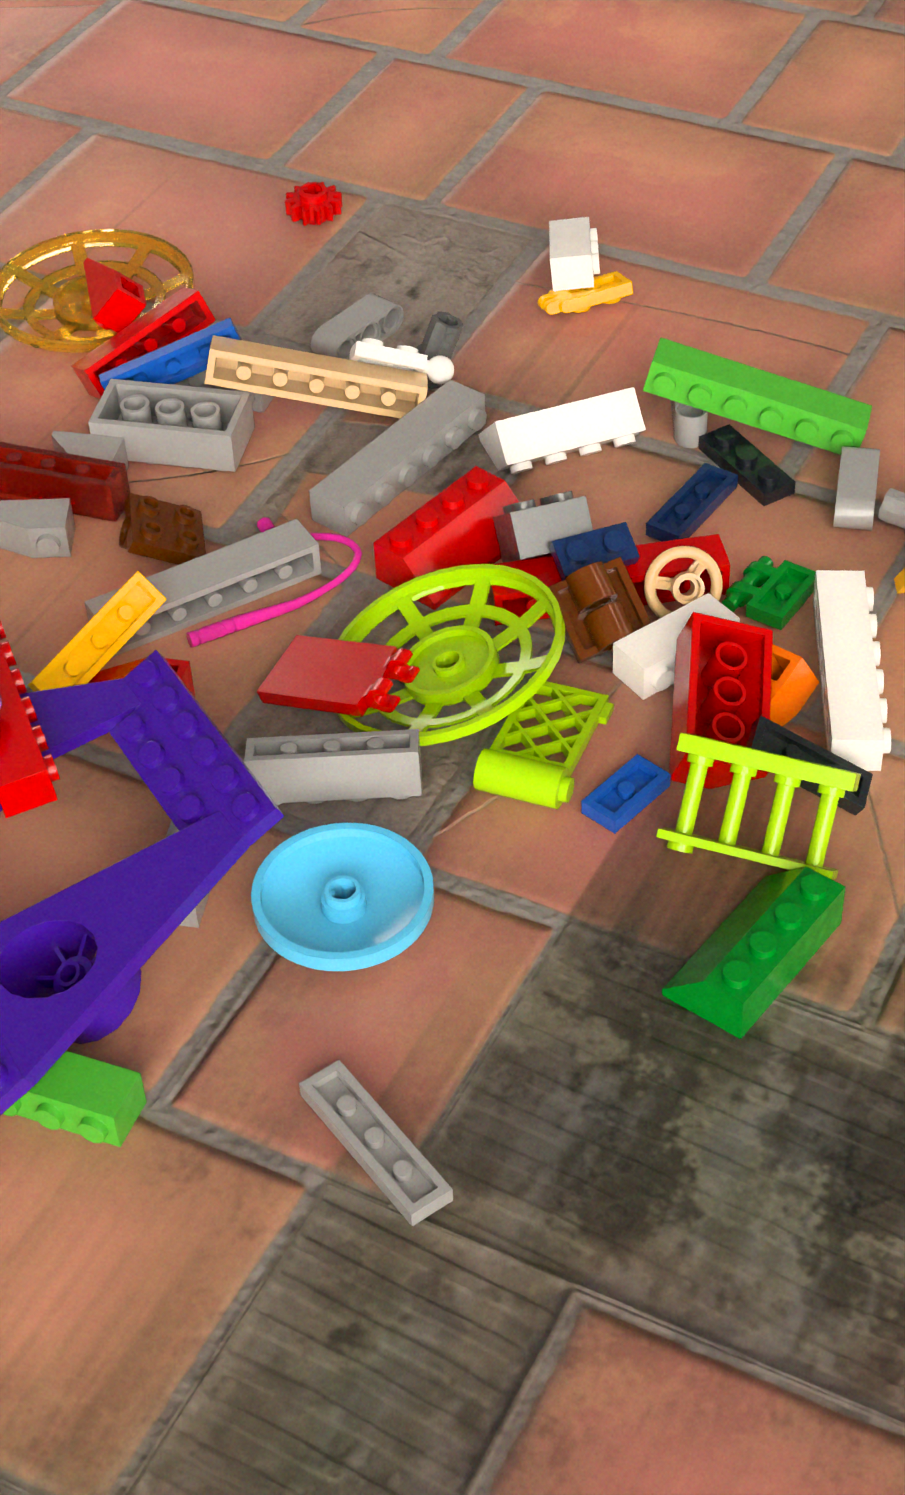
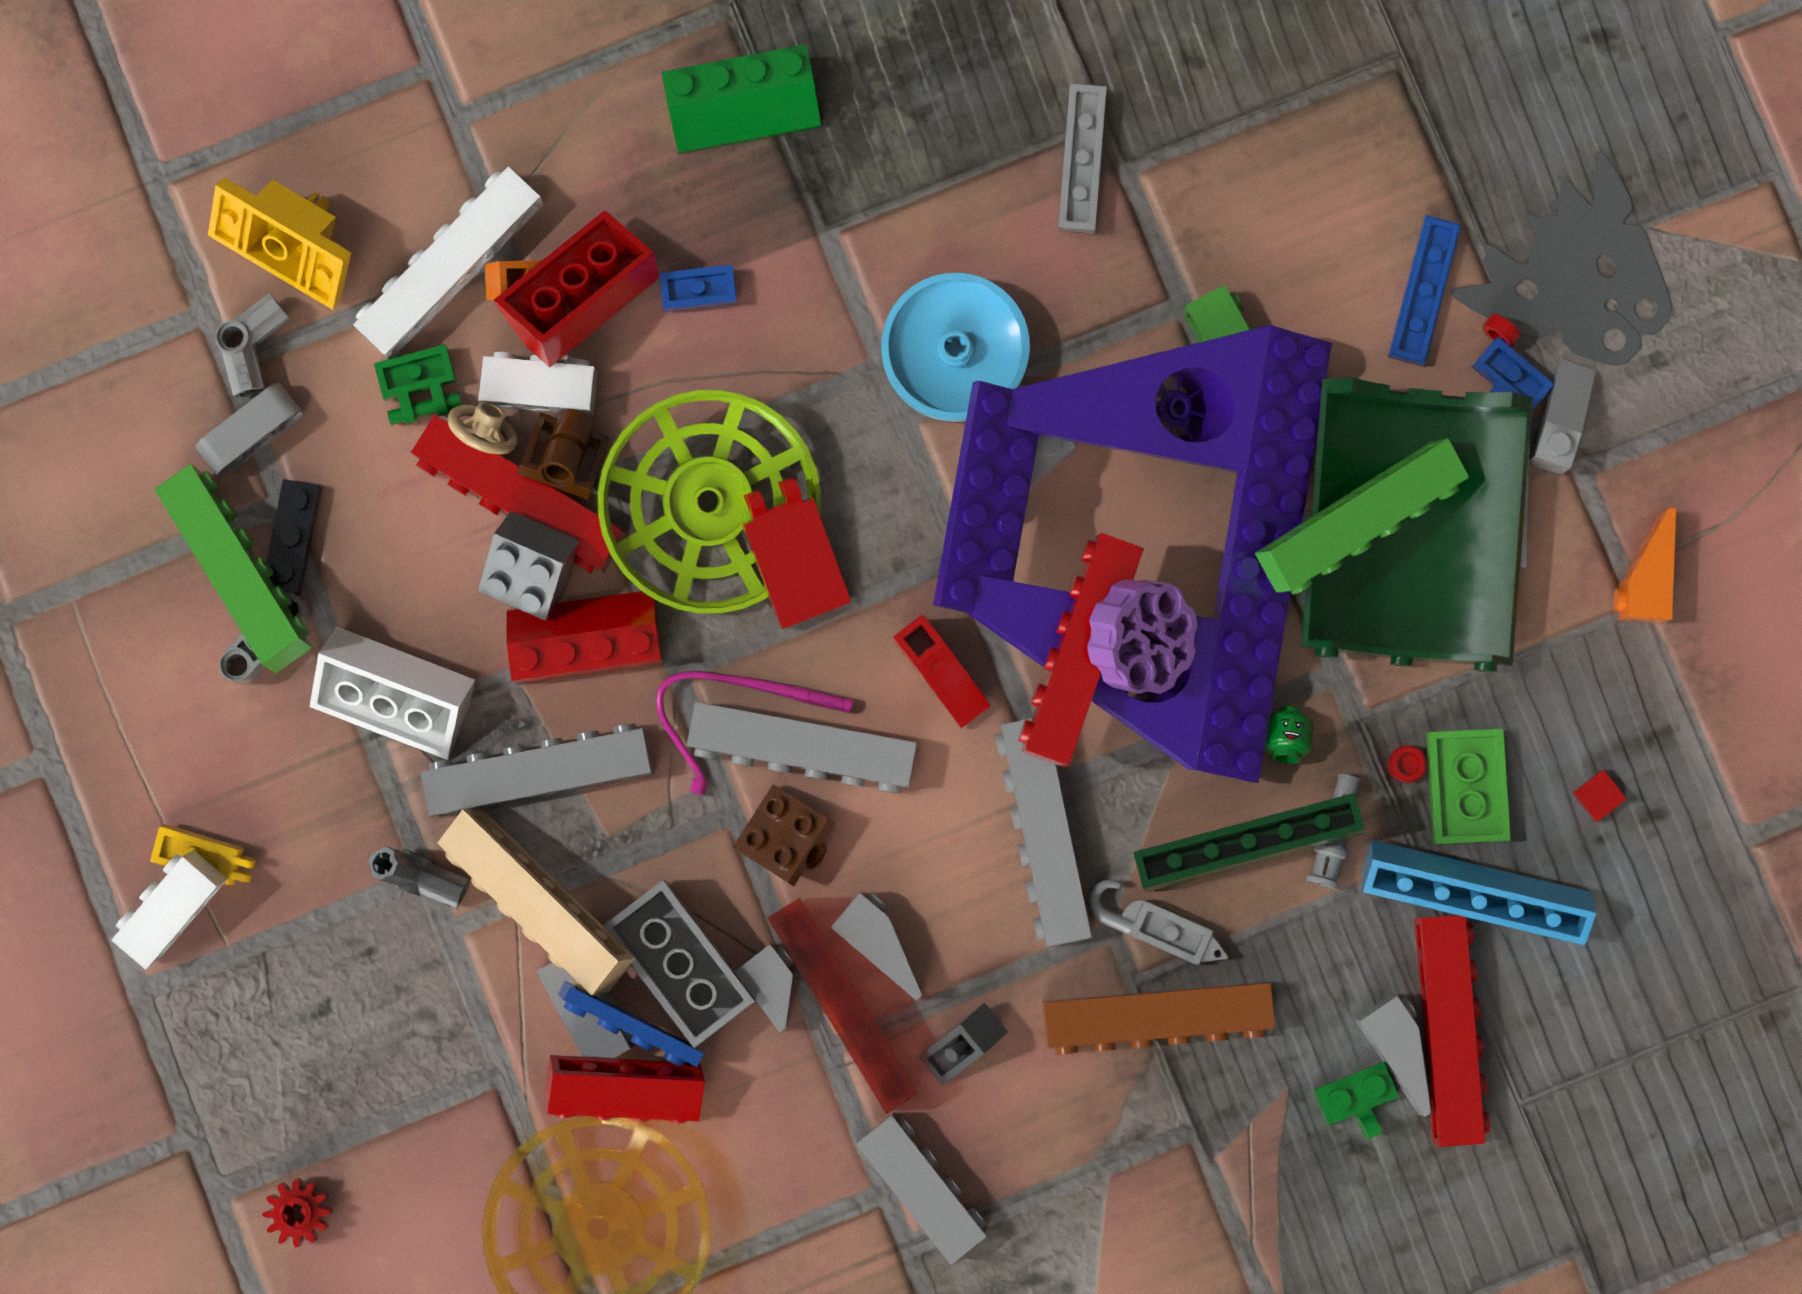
camera: 140 degrees left, 40 degrees up
yellow plate [27,571,167,692] -> none
red slope [83,257,146,333] -> none
light grey brick [244,729,422,805] -> none
light grey beam [311,293,404,360] -> none
white plate [349,338,454,384] -> none
lime piece [473,677,614,809] -> none
dark blue plate [549,522,640,581] -> none
dark blue plate [646,463,738,541] -> none
fence [656,733,861,880] -> none
black plate [746,715,873,816] -> none

